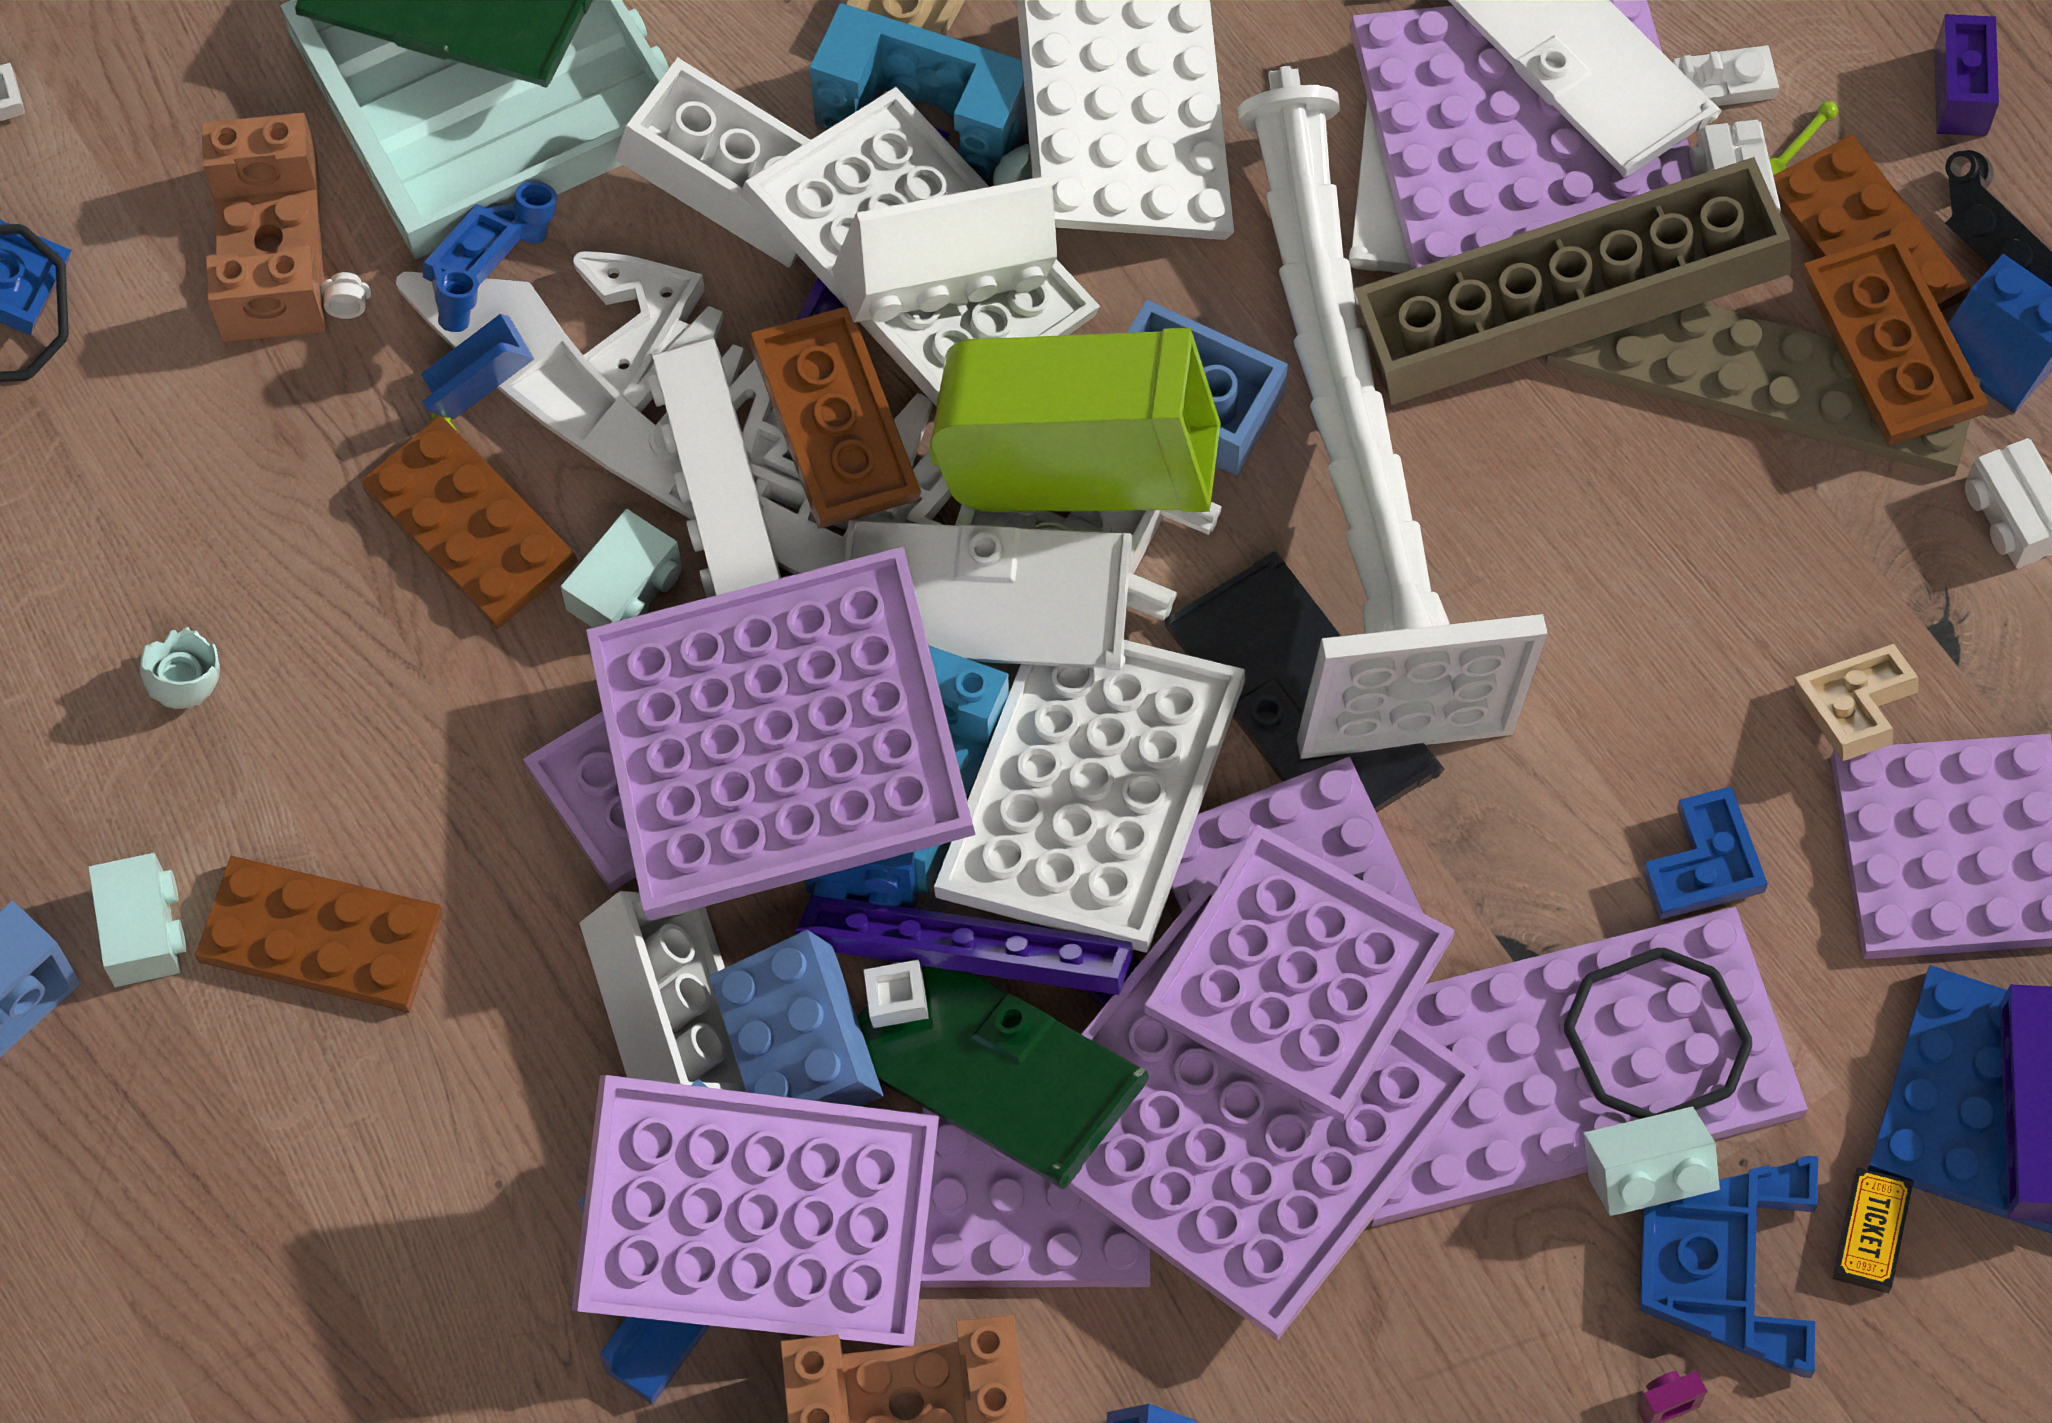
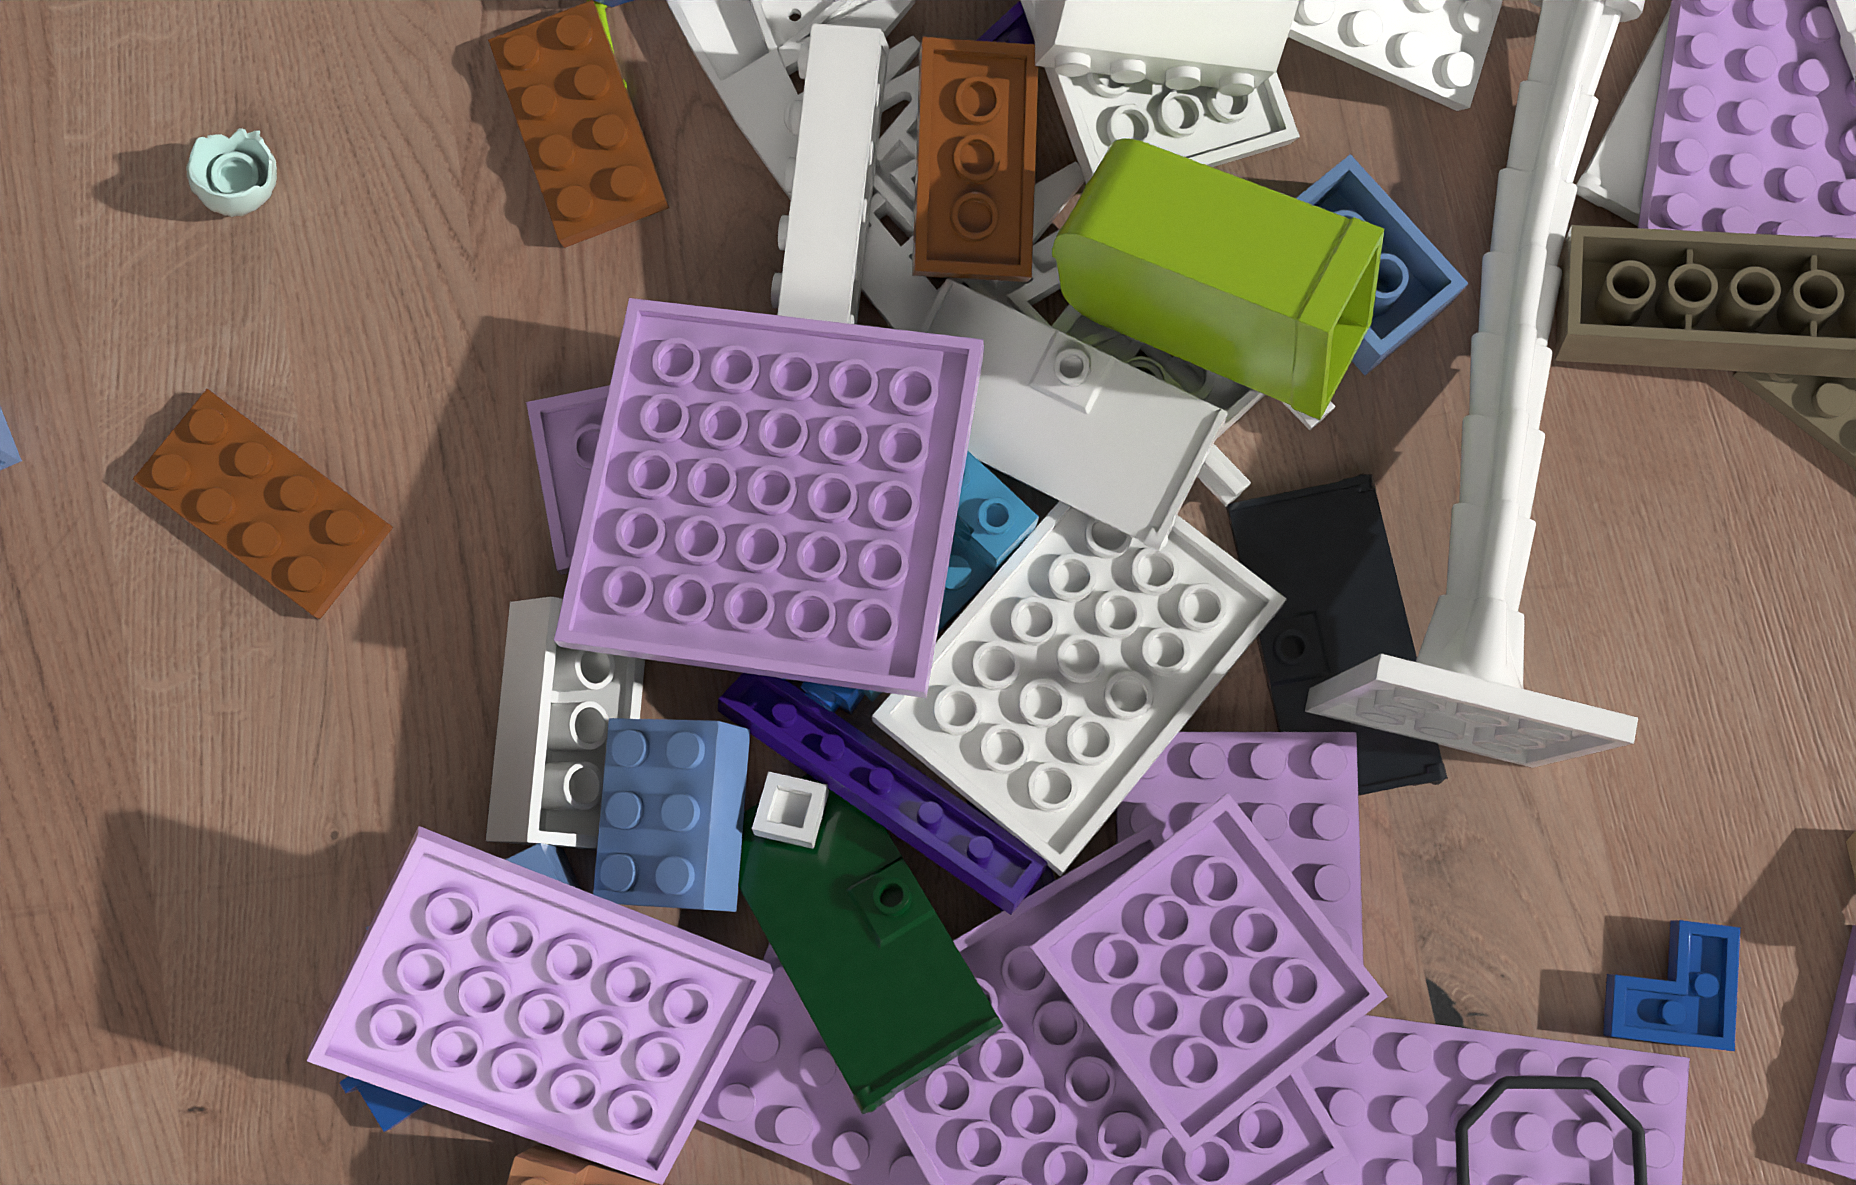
camera: 20 degrees right, 15 degrees up
light aqua brick [89,853,186,987] -> none
light aqua brick [560,509,682,628] -> none

